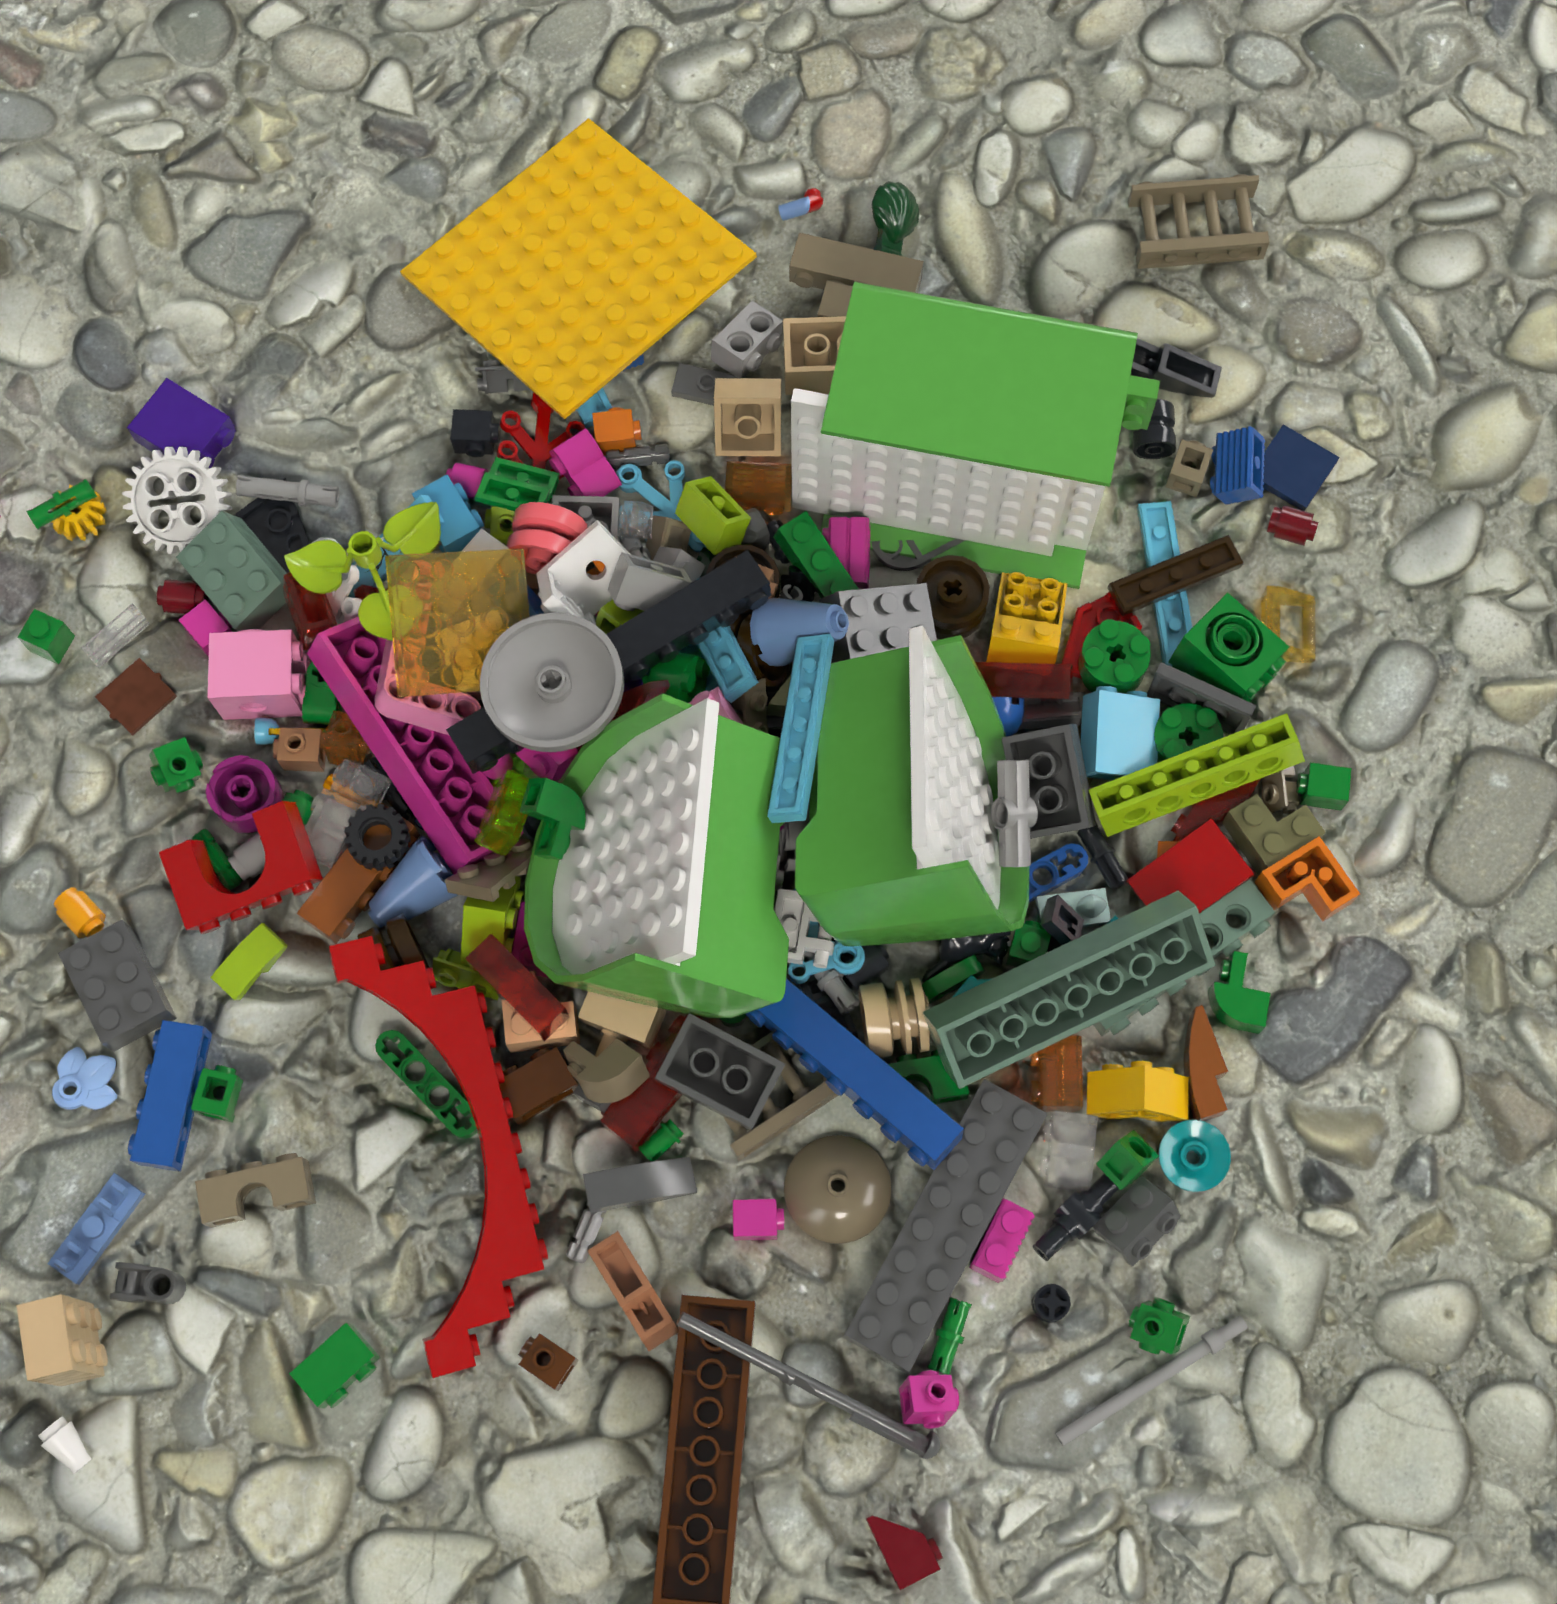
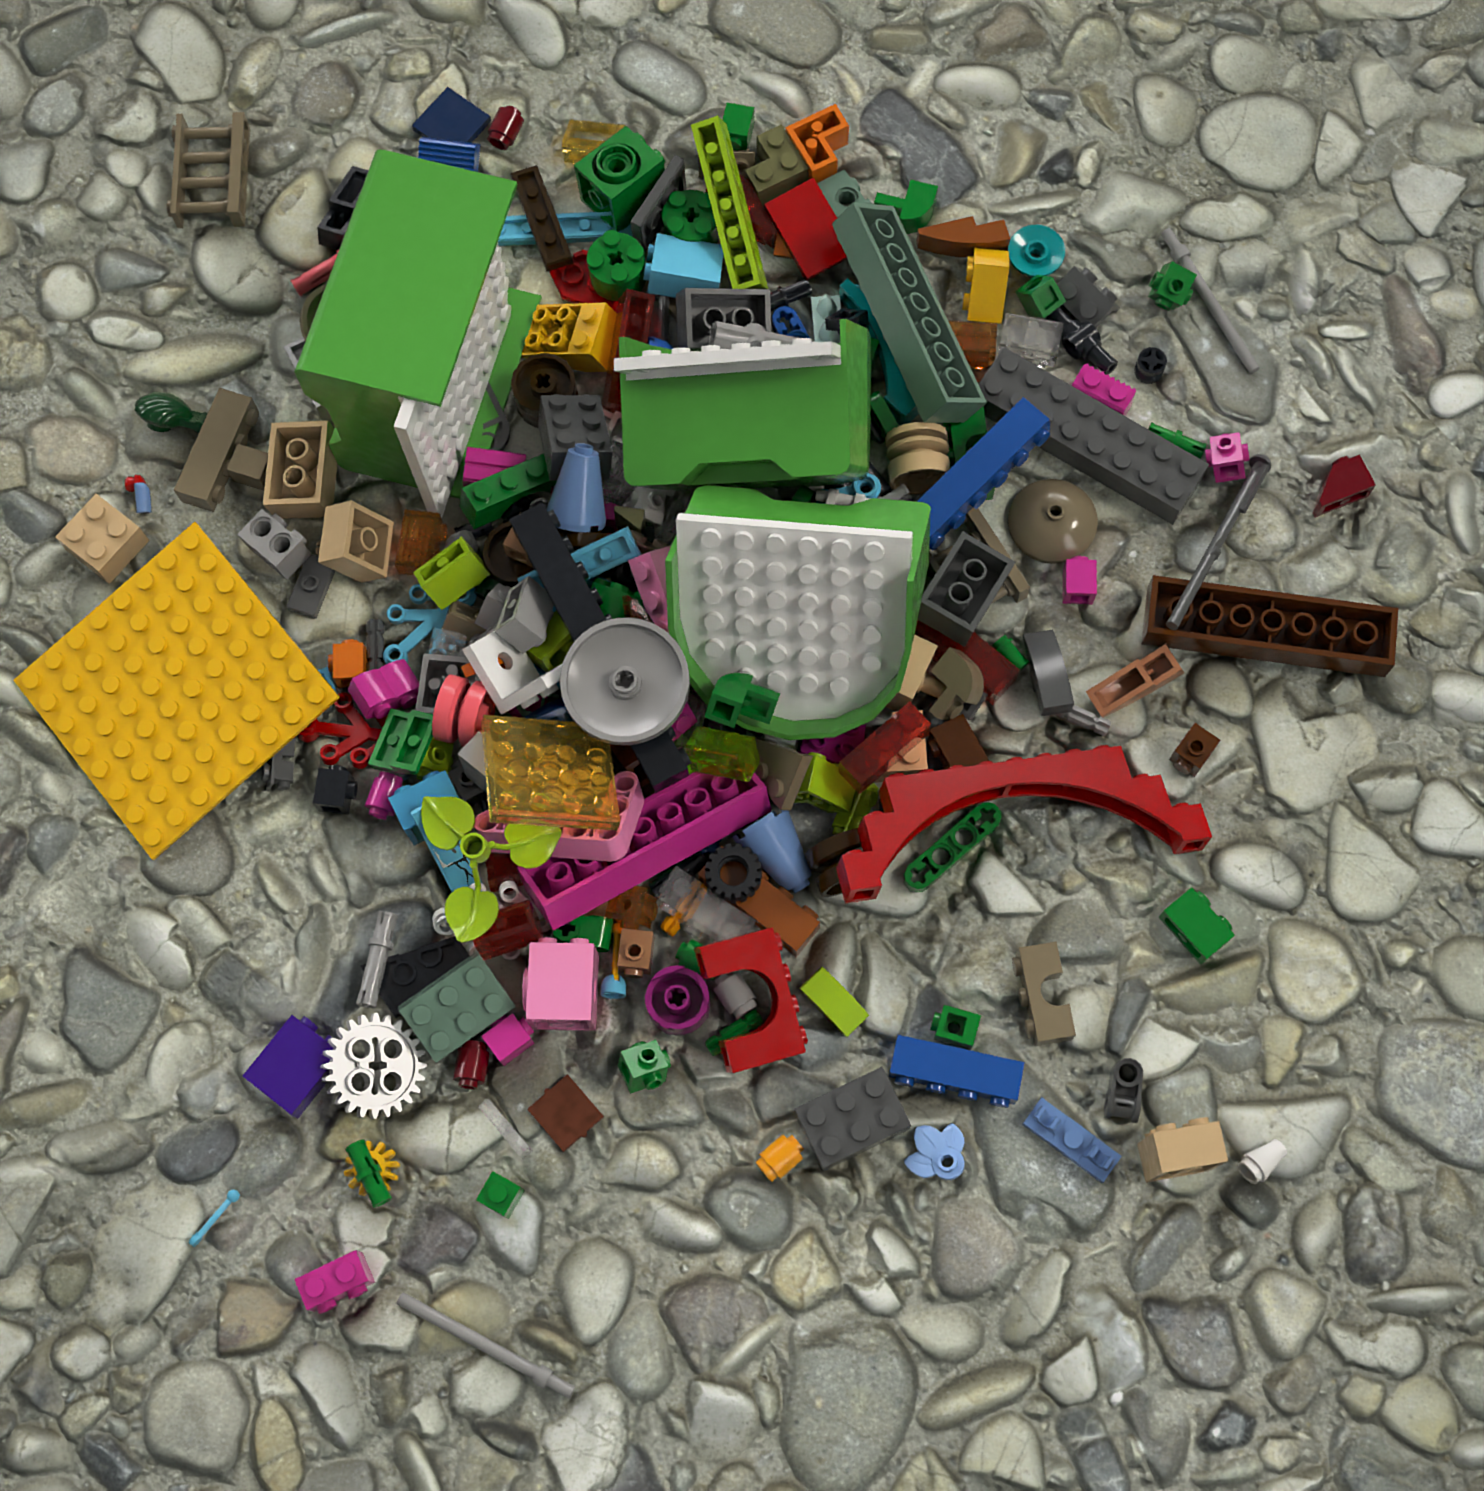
camera: 85 degrees left, 0 degrees up
medium azure tile [767,634,834,823] -> none
none -> tan brick [55,494,149,584]
none -> medium azure hinge [189,1189,240,1247]

